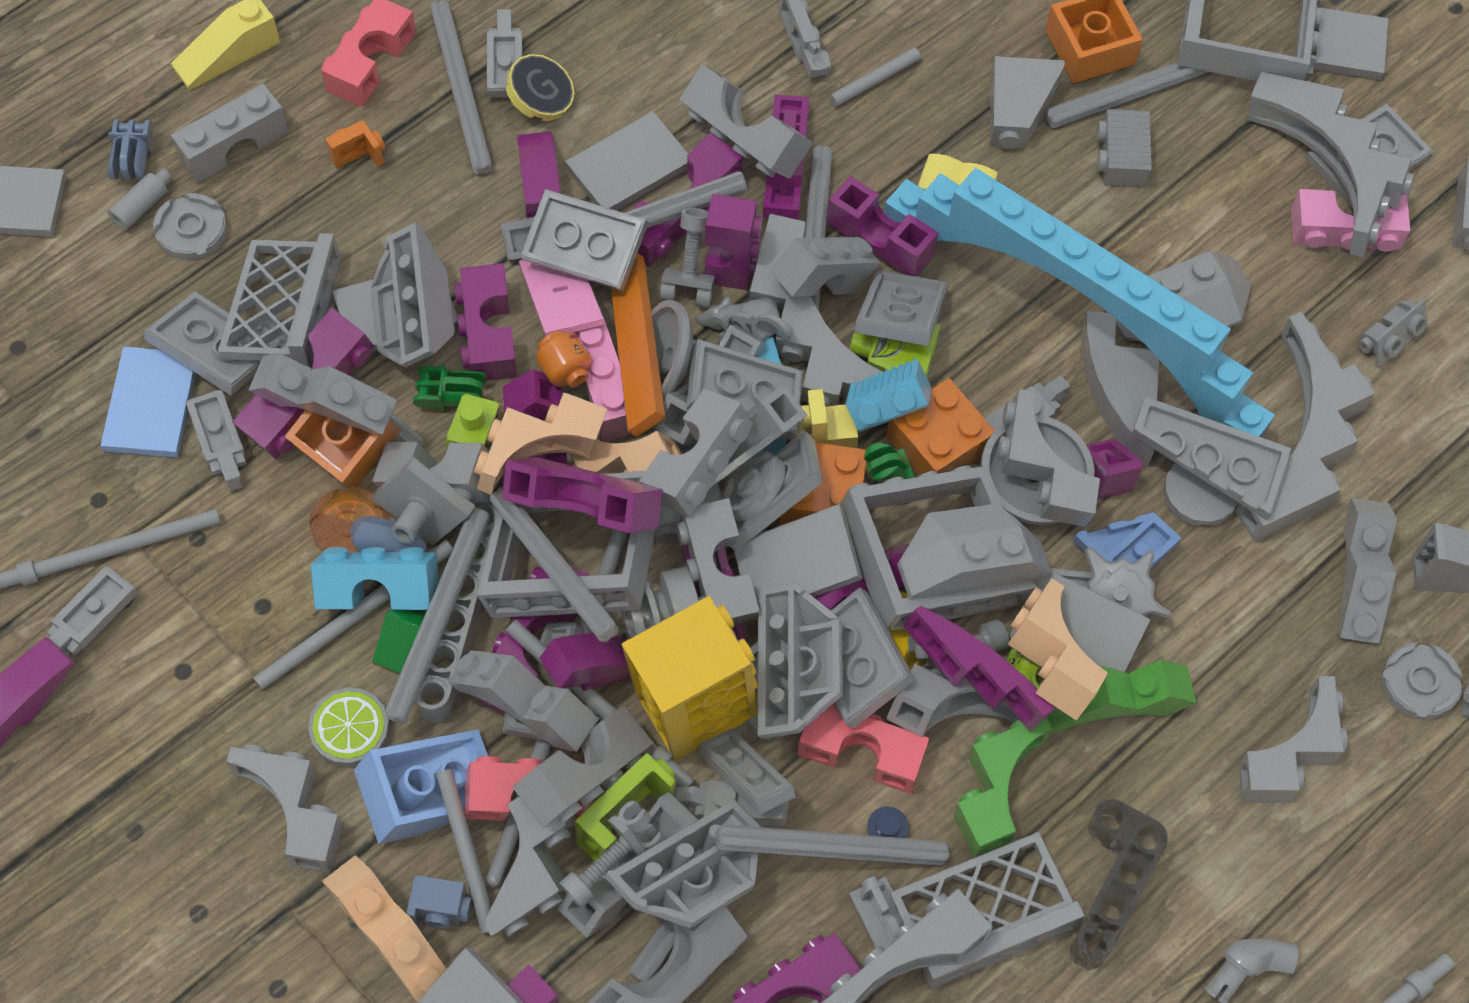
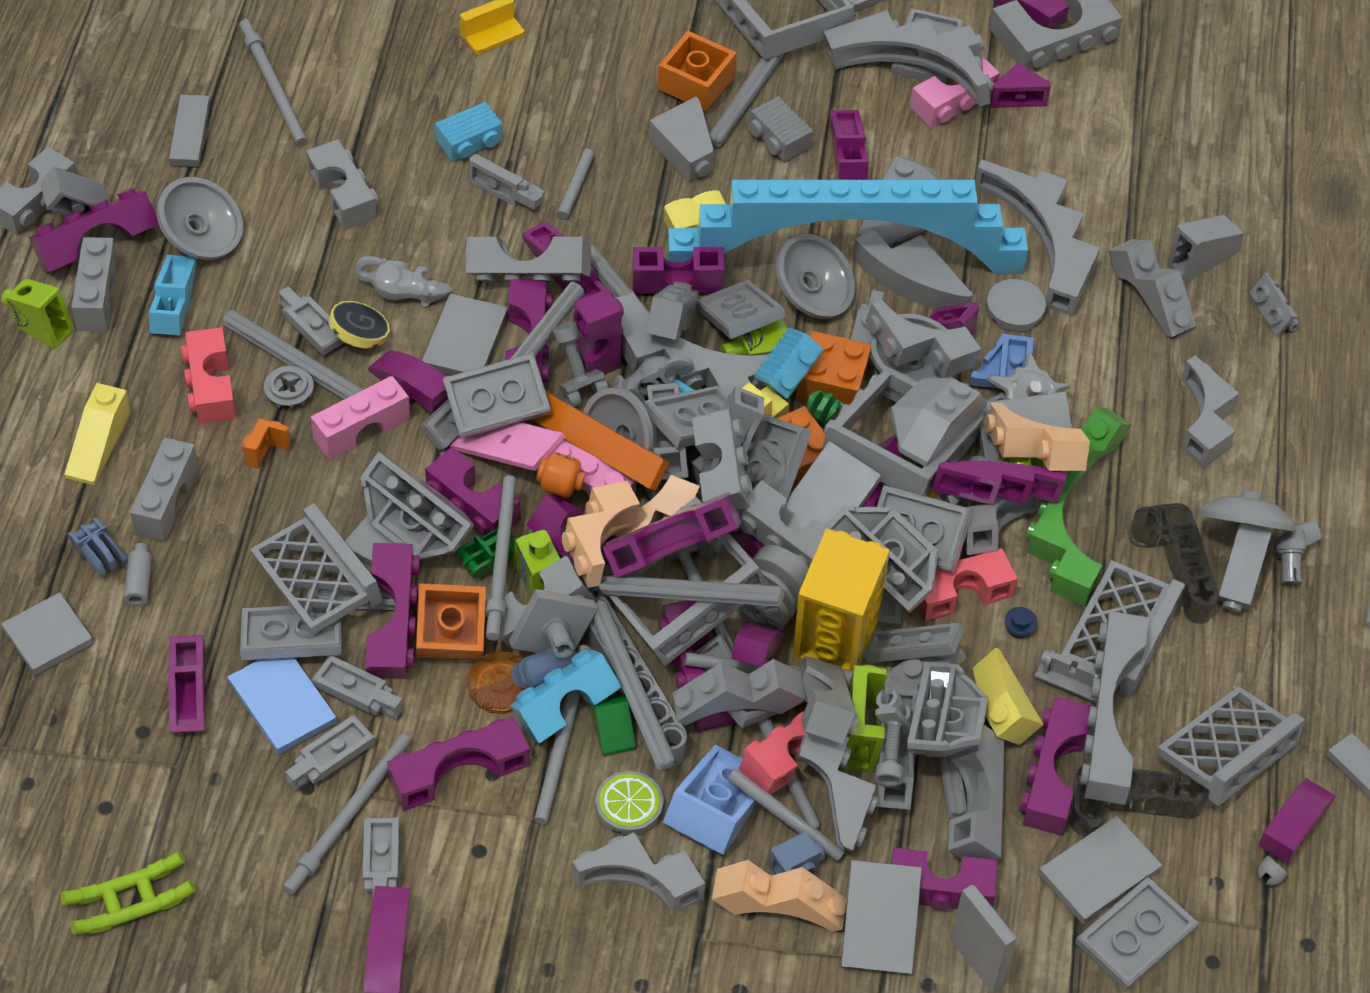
camera: 40 degrees left, 10 degrees down
light grey tile [153,193,228,261] -> none
light grey arch [248,353,397,435] -> none
light grey axle [715,825,949,865] -> none
light grey wing [1131,396,1291,520] -> none
light grey hinge [1358,299,1428,368] -> none
light grey tile [1381,643,1463,720] -> none
none -> magenta slope [168,635,206,734]
none -> light grey gear [264,366,314,410]
none -> light grey hinge [285,715,375,791]
none -> bright pink arch [311,376,410,460]
none -> light grey animal [355,256,453,308]
none -> magenta arch [387,717,530,811]
none -> light grey bar [485,475,516,640]
none -> light grey dish [776,234,855,319]
none -> magenta slope [830,110,869,180]
none -> light yellow slope [972,648,1044,745]
none -> magenta slope [990,63,1051,108]
none -> light grey dish [1198,490,1296,531]
none -> light grey slope [1216,523,1272,613]

